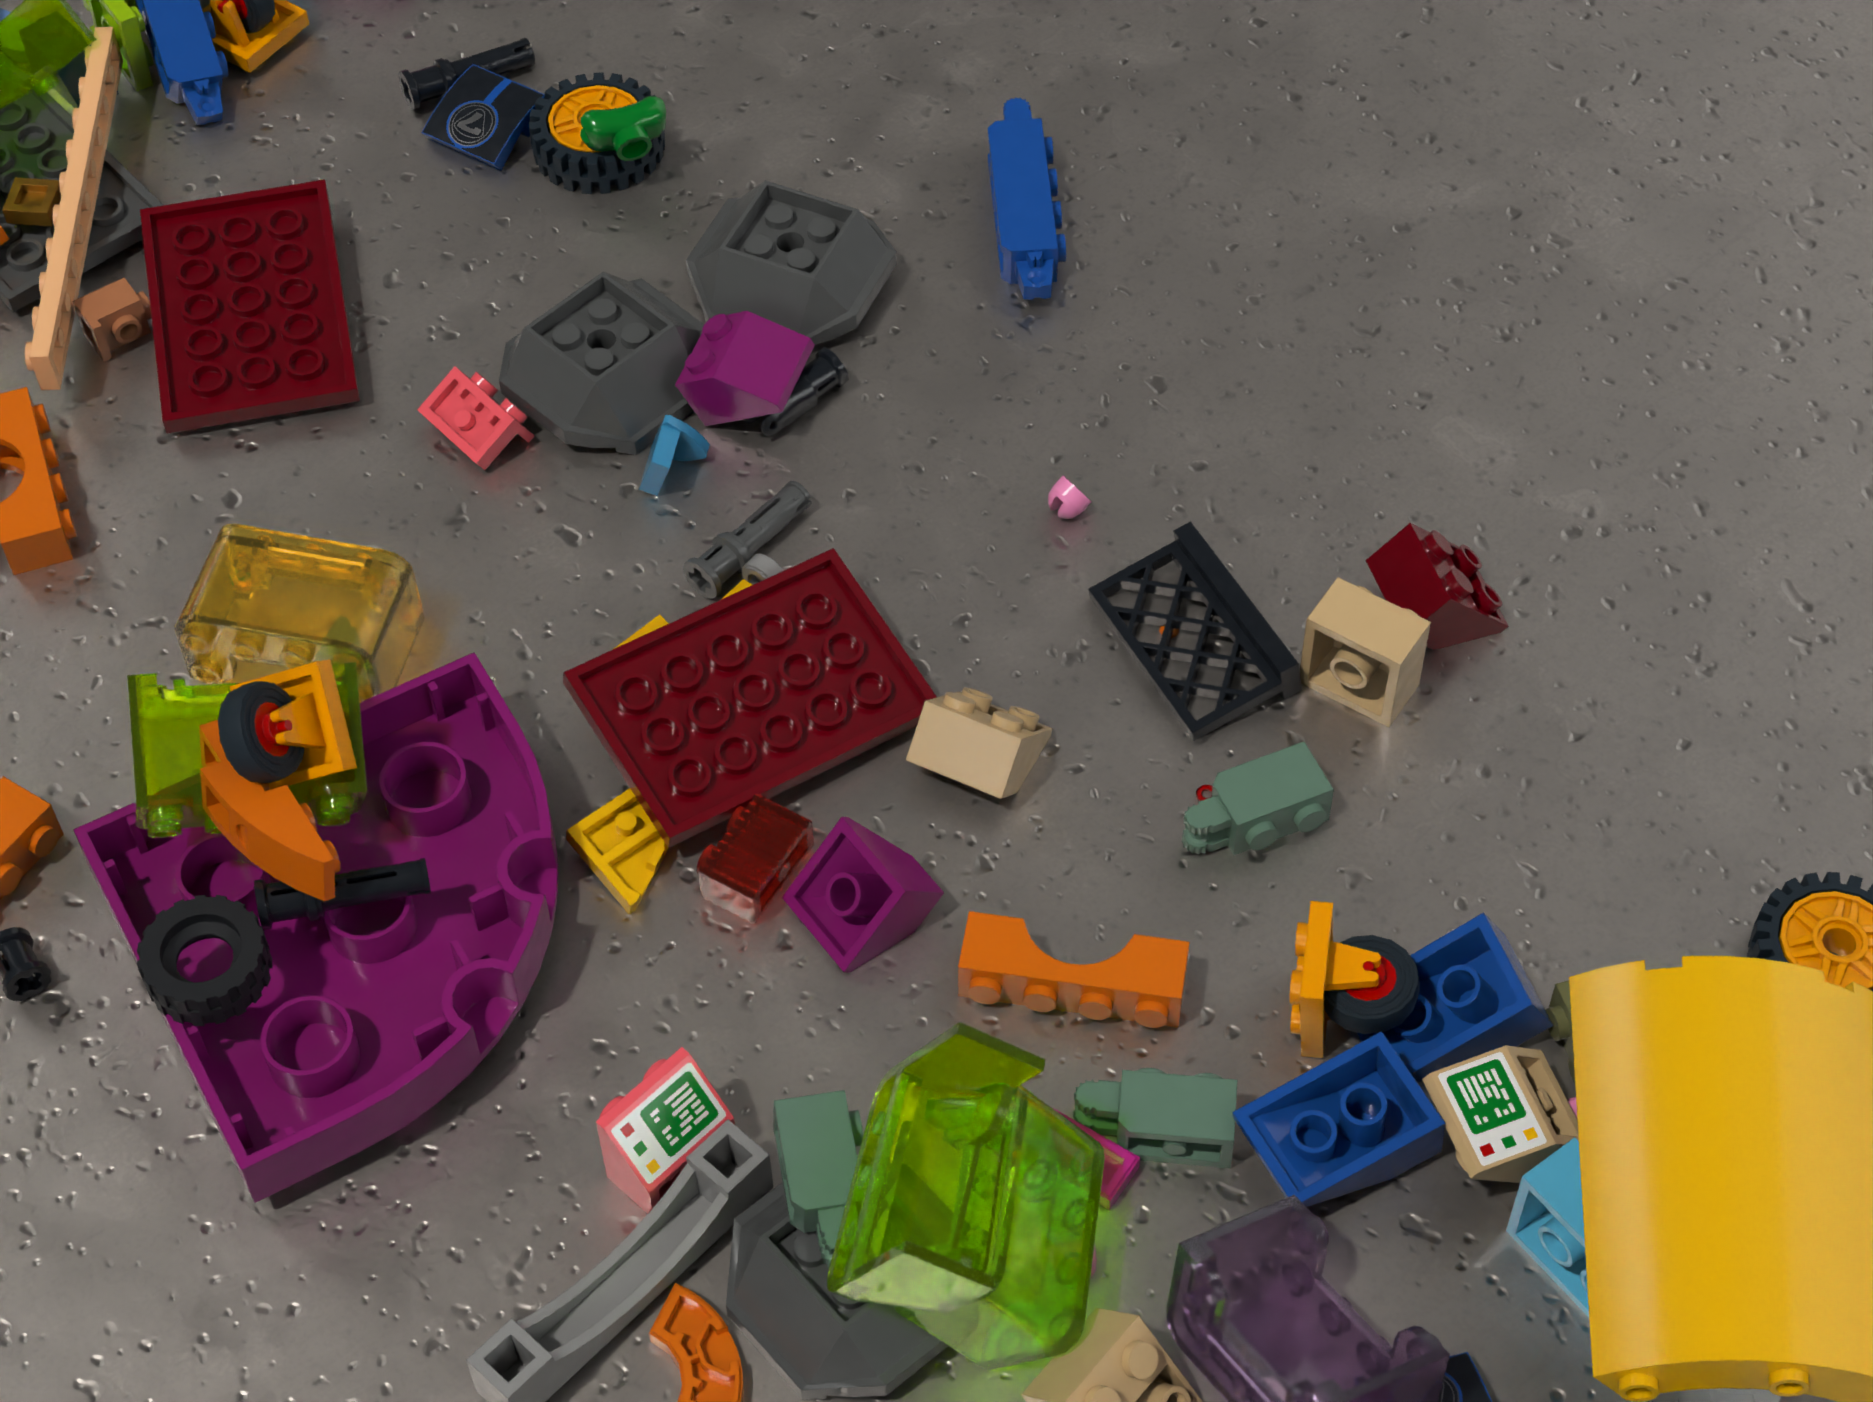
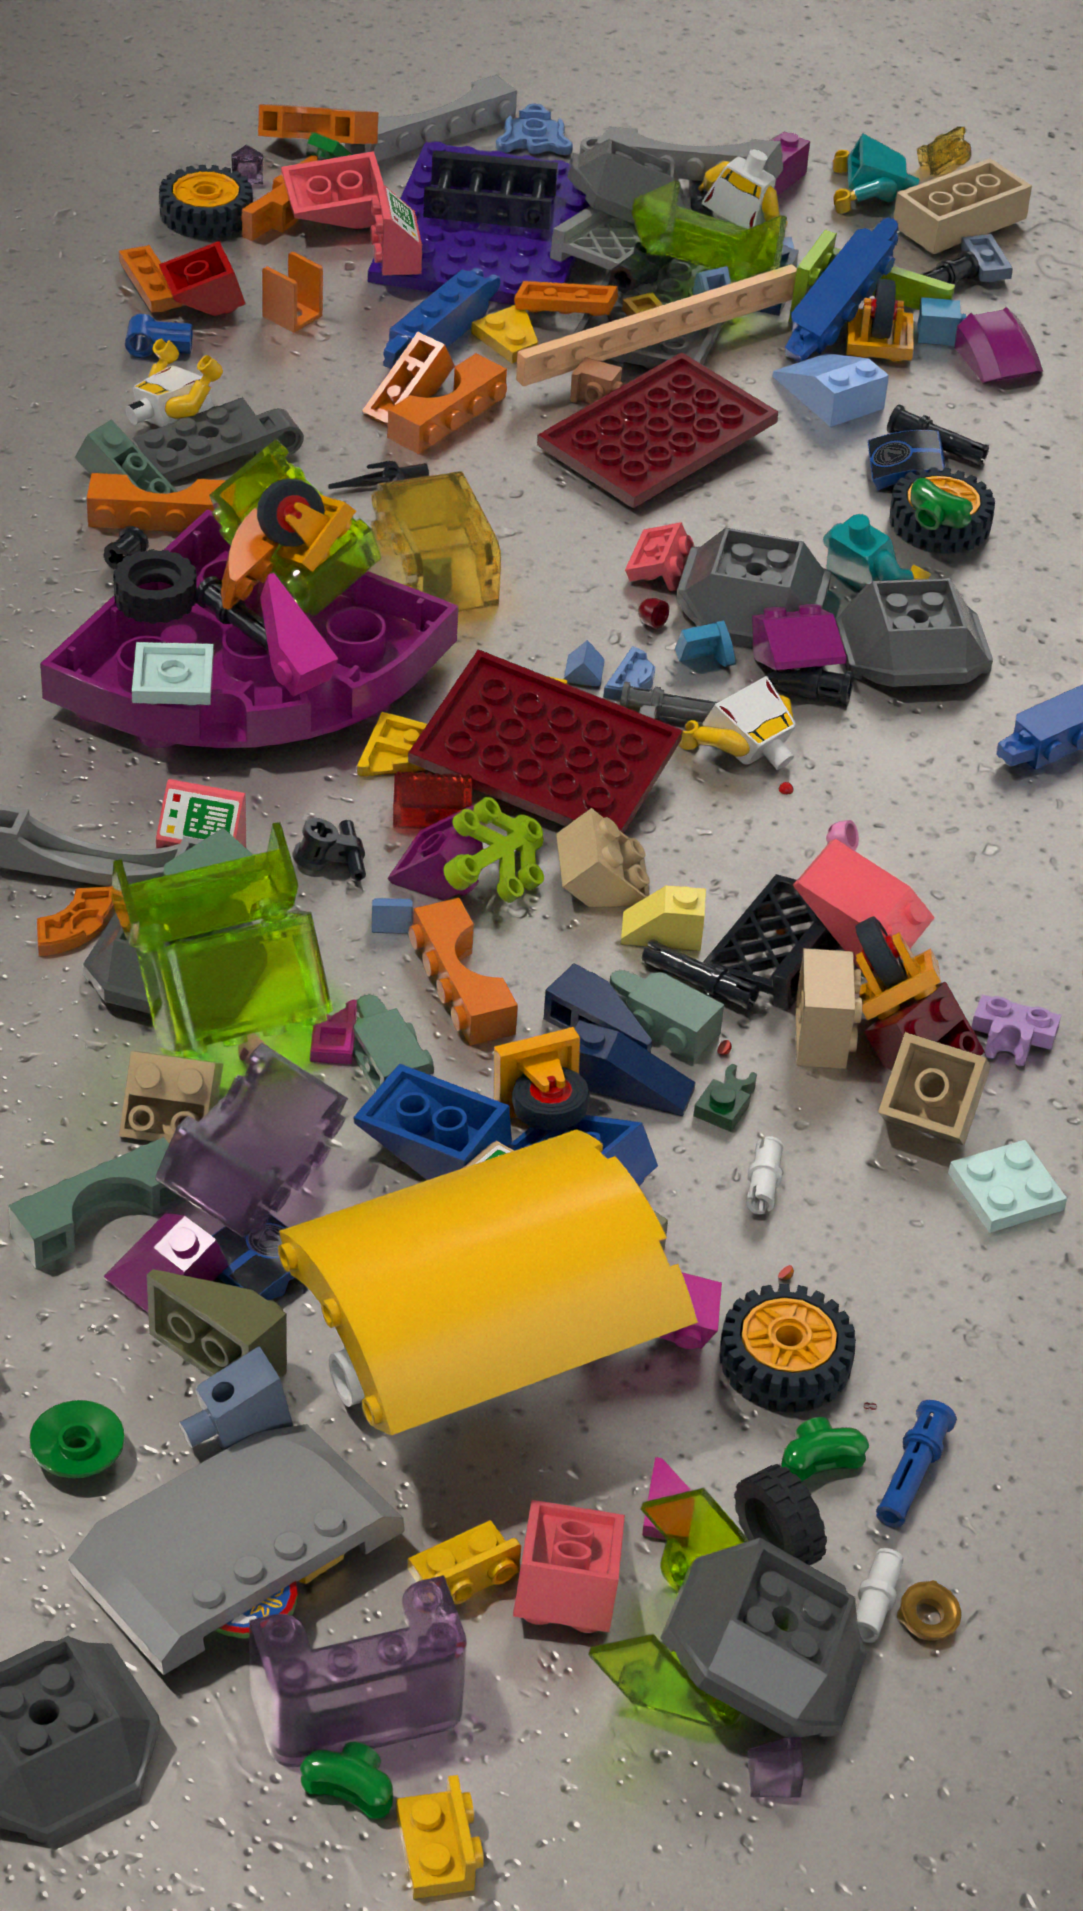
camera: 55 degrees right, 10 degrees down
none -> light aqua plate [132,642,214,705]
none -> dark pink slope [260,573,338,697]
none -> black piece [292,818,366,881]
none -> black piece [328,461,429,493]
none -> medium blue slope [372,898,413,933]
none -> lime plant [444,797,544,903]
none -> dark blue slope [543,963,652,1052]
none -> medium blue slope [564,640,605,686]
none -> dark blue slope [575,1021,696,1116]
none -> medium blue tile [603,646,655,700]
none -> light yellow slope [621,885,706,951]
none -> dark red hinge [638,598,670,629]
none -> black pin [641,939,760,1010]
none -> white torso [679,676,795,770]
none -> medium blue slope [693,267,731,295]
none -> dark green plate [693,1064,757,1132]
none -> coral piece [717,1040,732,1055]
none -> white pin [746,1136,783,1214]
none -> light blue slope [772,353,889,427]
none -> piece [778,1265,794,1280]
none -> red piece [779,782,794,795]
none -> coral slope [793,839,935,973]
none -> teal torso [823,514,931,591]
none -> light orange plate [855,916,941,1021]
none -> tan brick [878,1032,991,1145]
none -> light aqua plate [948,1140,1067,1233]
none -> lavender plate [972,995,1061,1066]

